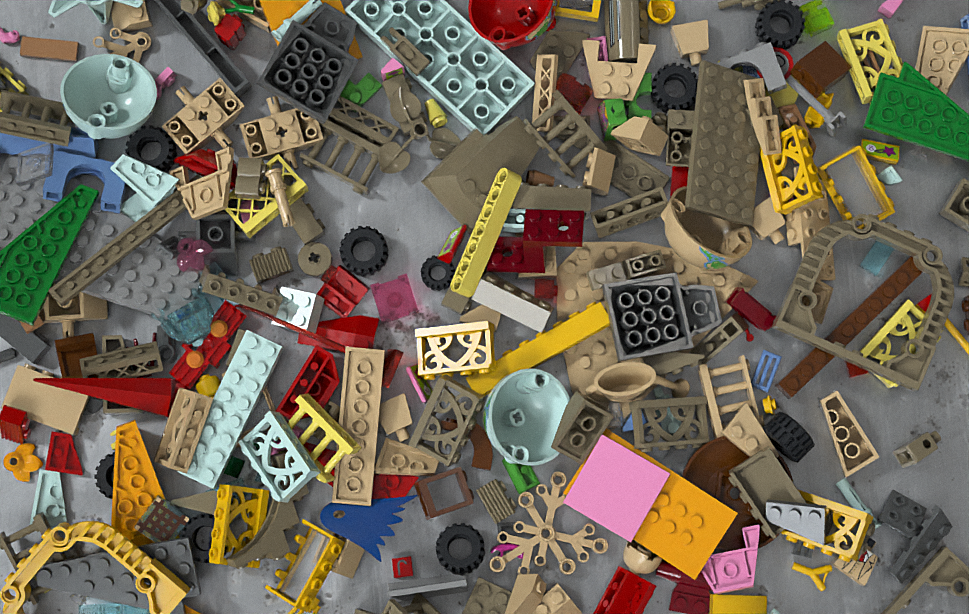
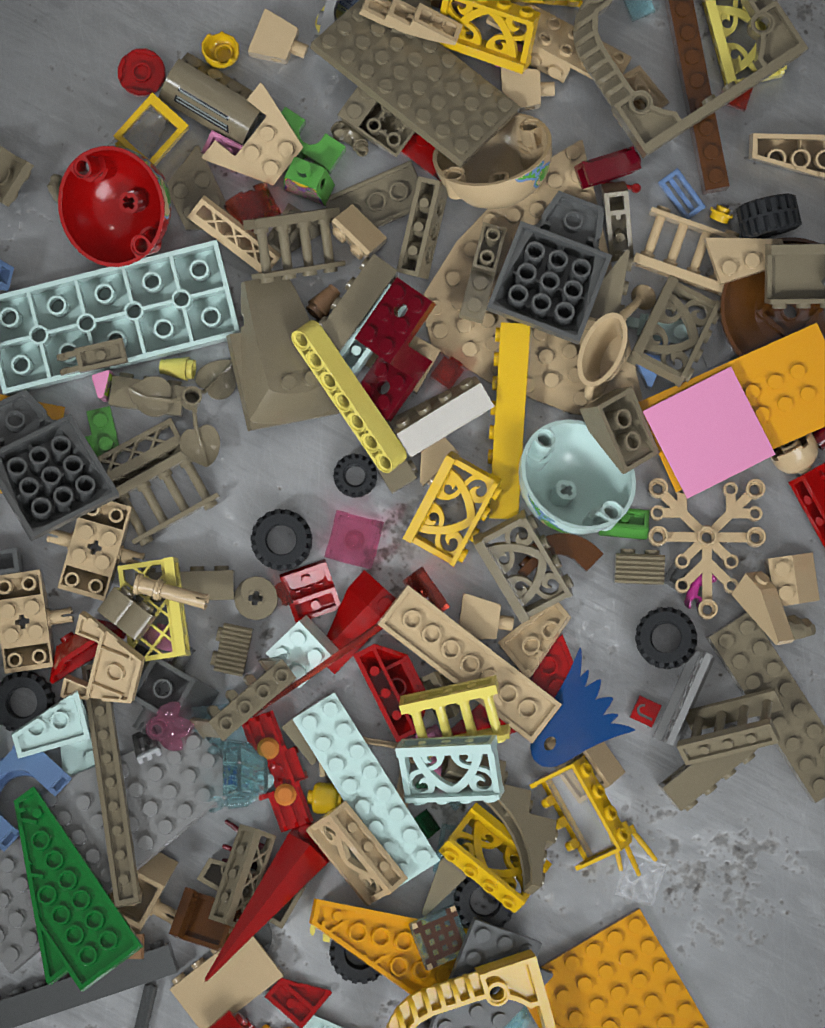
camera: 60 degrees left, 5 degrees up
dark grey piece [157,324,178,364] -> none
slope [406,364,433,404] -> none
reddish brown window [414,466,474,520] -> none
red slope [437,225,467,264] -> none
clear cone [608,400,625,429] -> none
tan slope [611,116,668,156] -> none
black tyre [650,63,698,112] -> none

